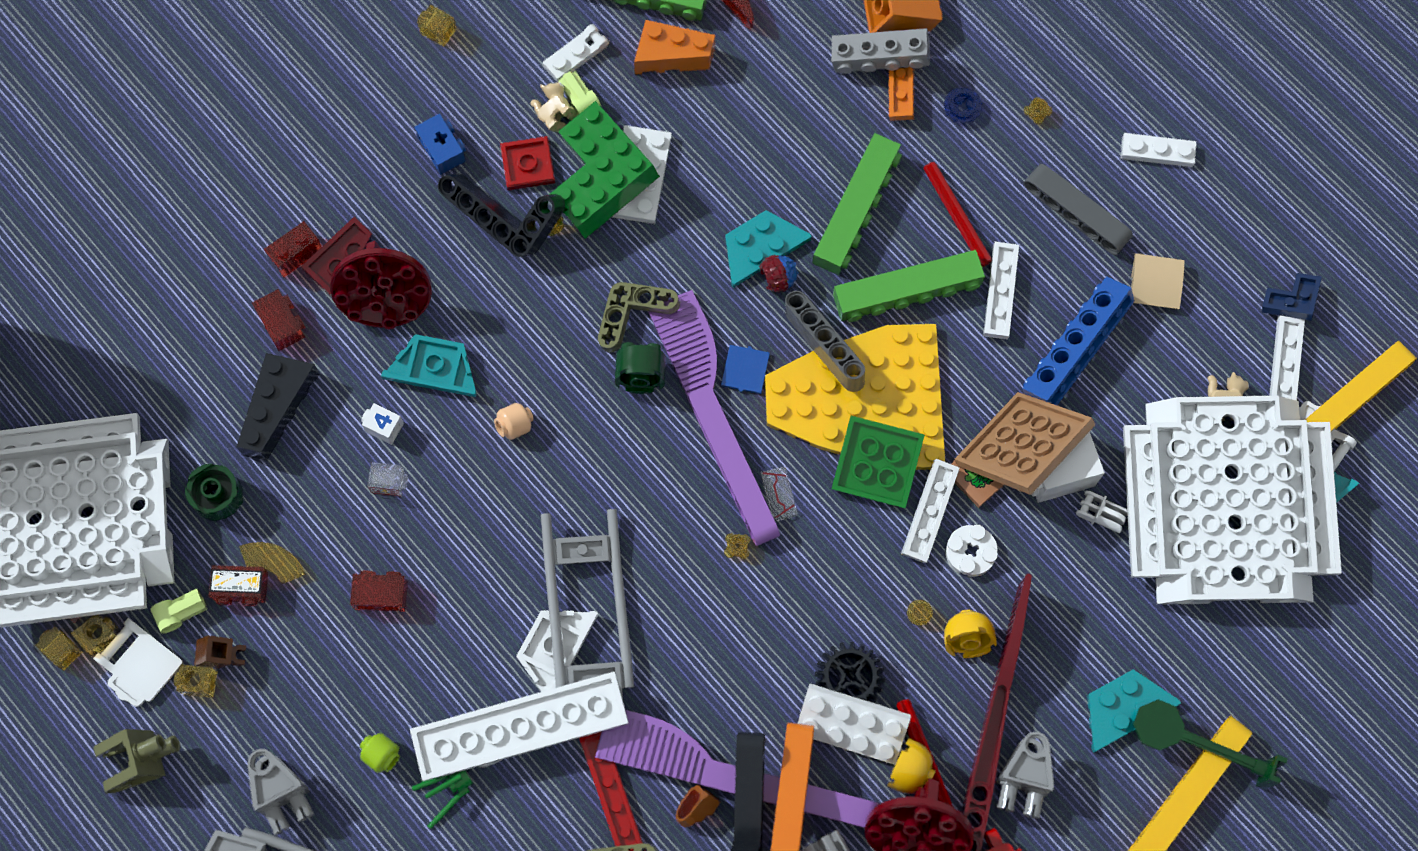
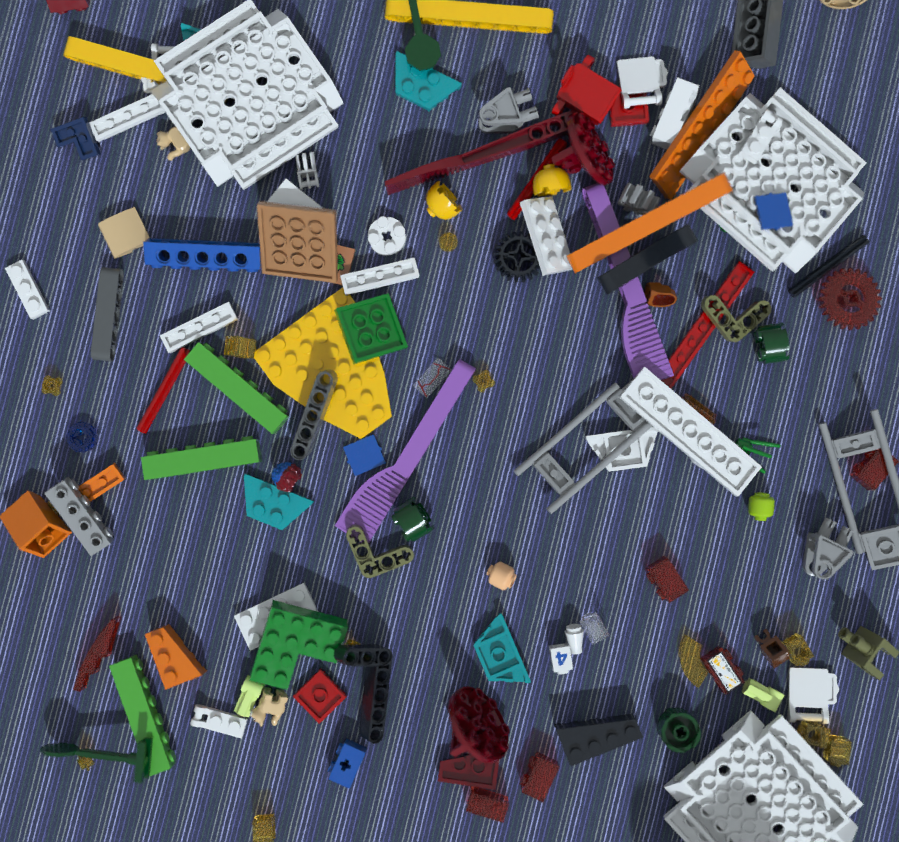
camera: 125 degrees left, 15 degrees up
none -> clear yellow brick [224,336,256,359]
none -> white cone [565,624,584,654]
none -> clear orange tile [682,393,716,424]

